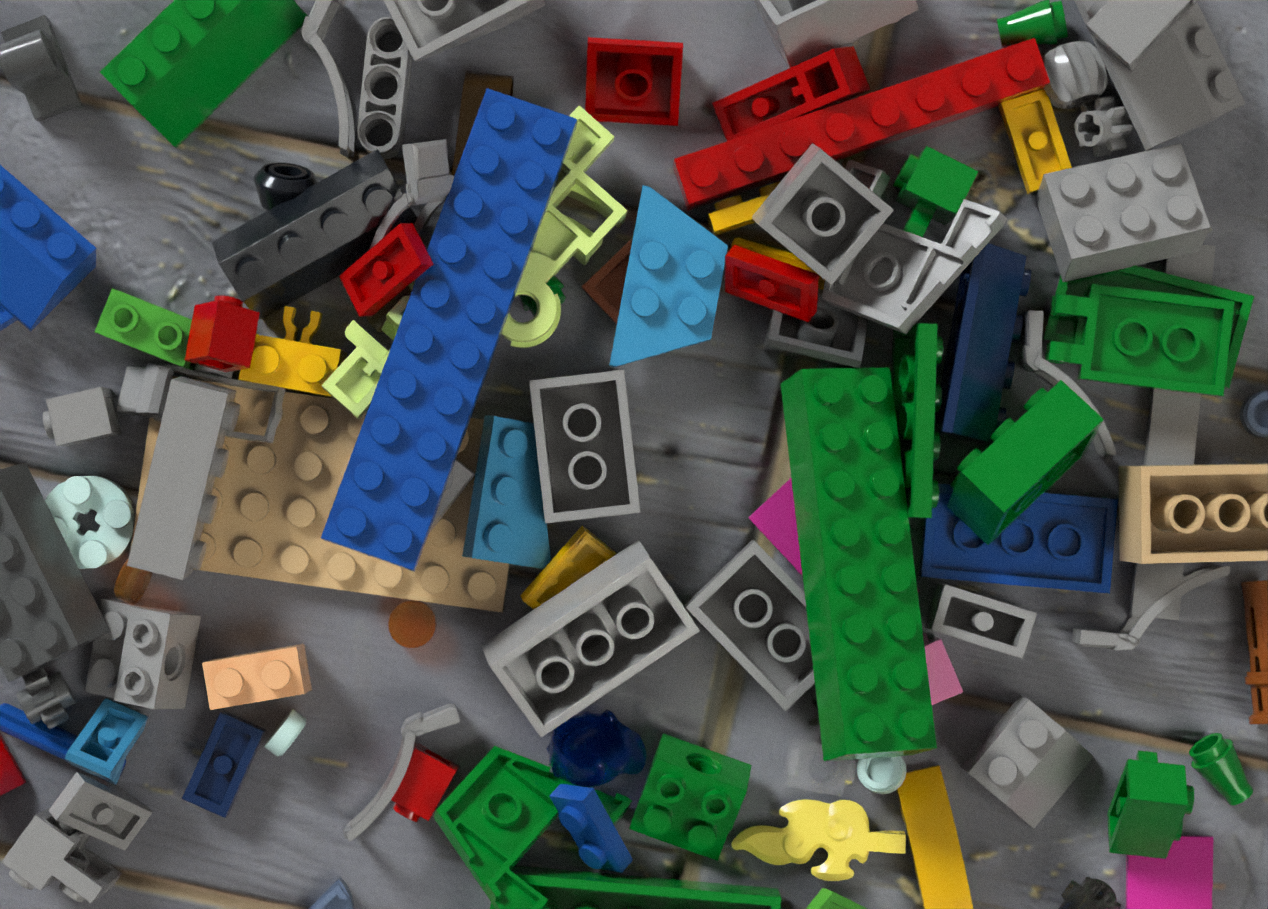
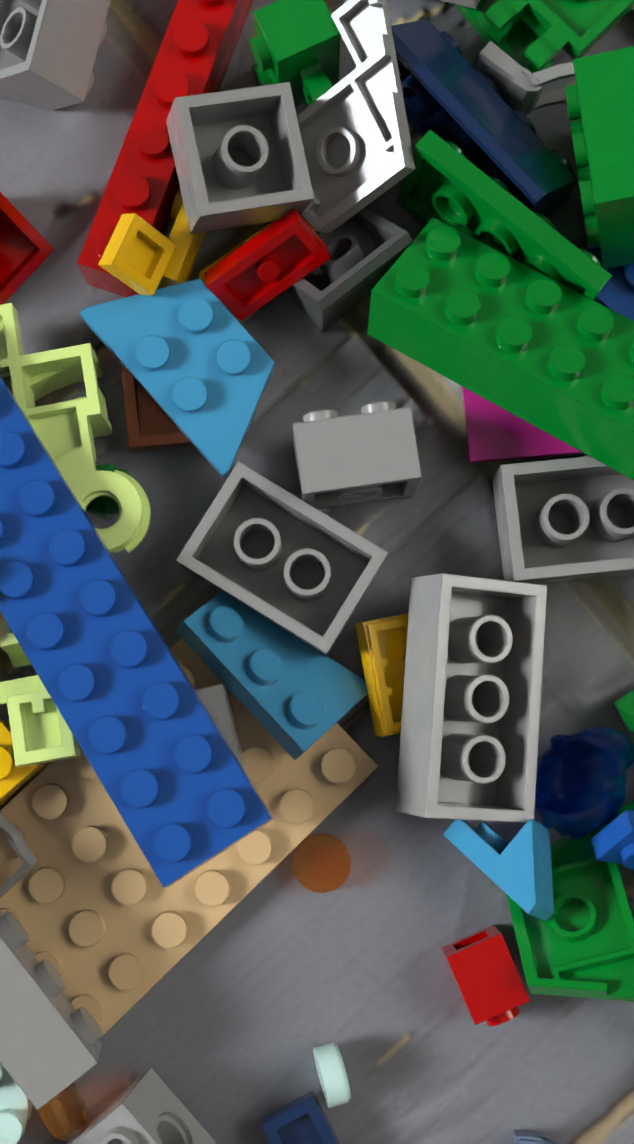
camera: 55 degrees left, 5 degrees down
light nougat brick [202,644,312,710] -> none
light grey piece [343,703,460,841] -> none
red slope [712,46,870,141] -> none
none -> yellow tile [98,213,177,295]
none -> light grey brick [292,401,422,510]
none -> dark azure slope [443,819,554,922]

